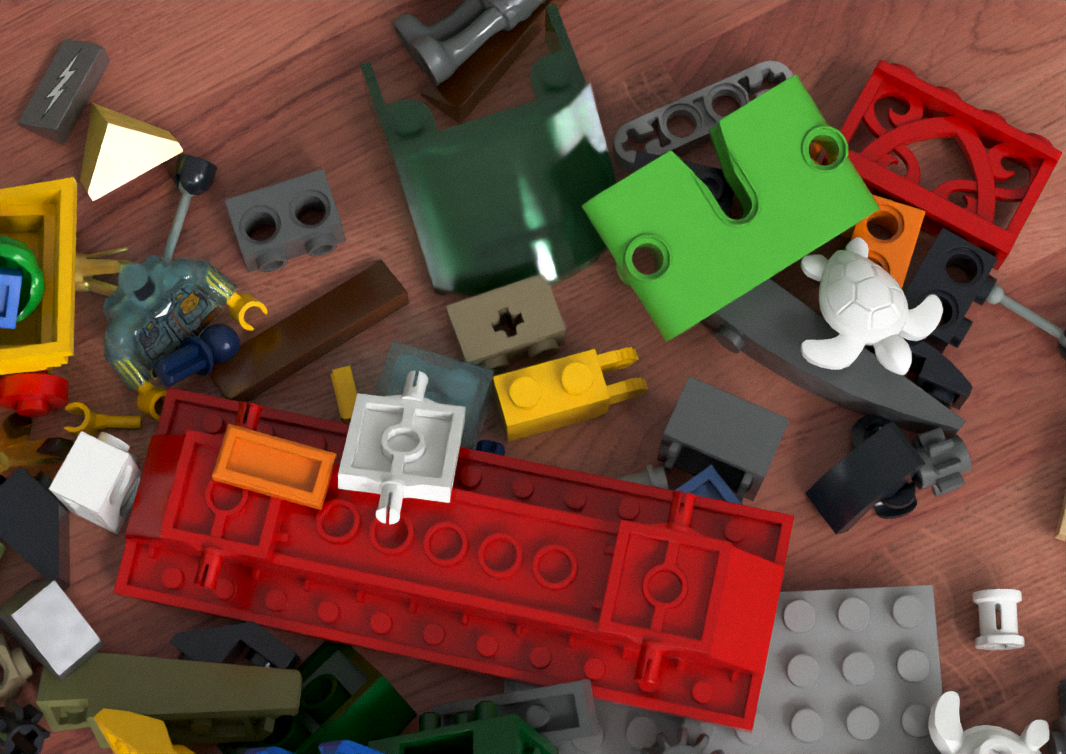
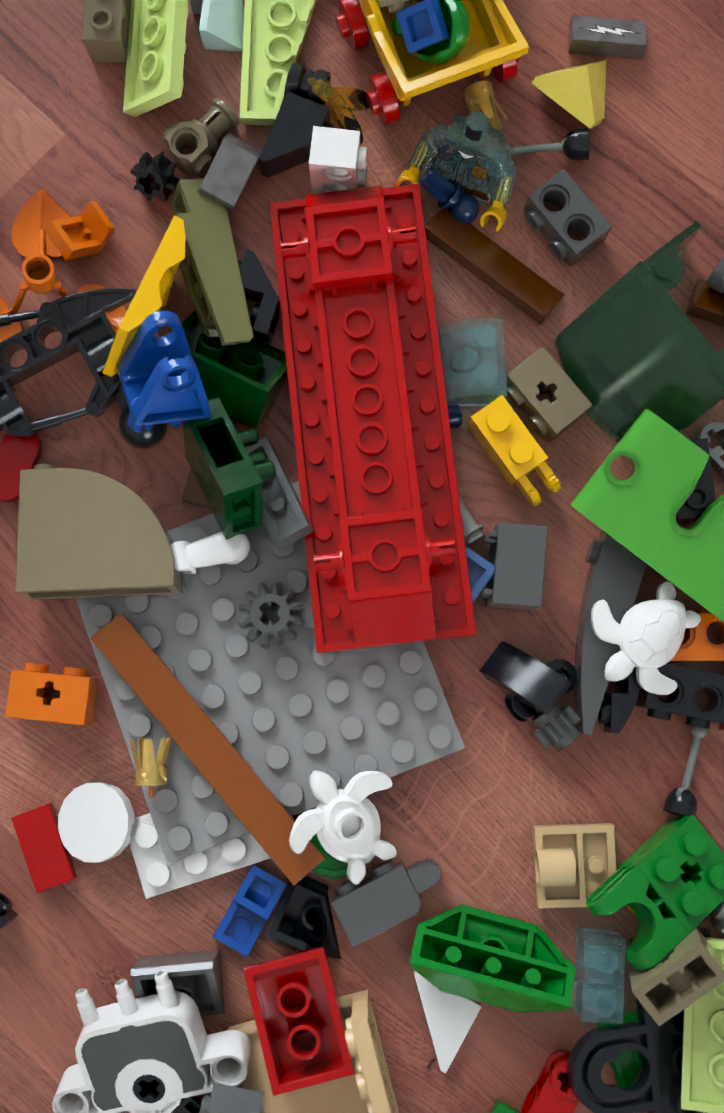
camera: 75 degrees right, 10 degrees up
yellow hand [64,402,142,437] -> none
orange tile [212,424,337,510] -> none
yellow tile [330,365,357,424] -> none
white plate [338,371,466,524] -> none
white bush [972,589,1025,650] -> none

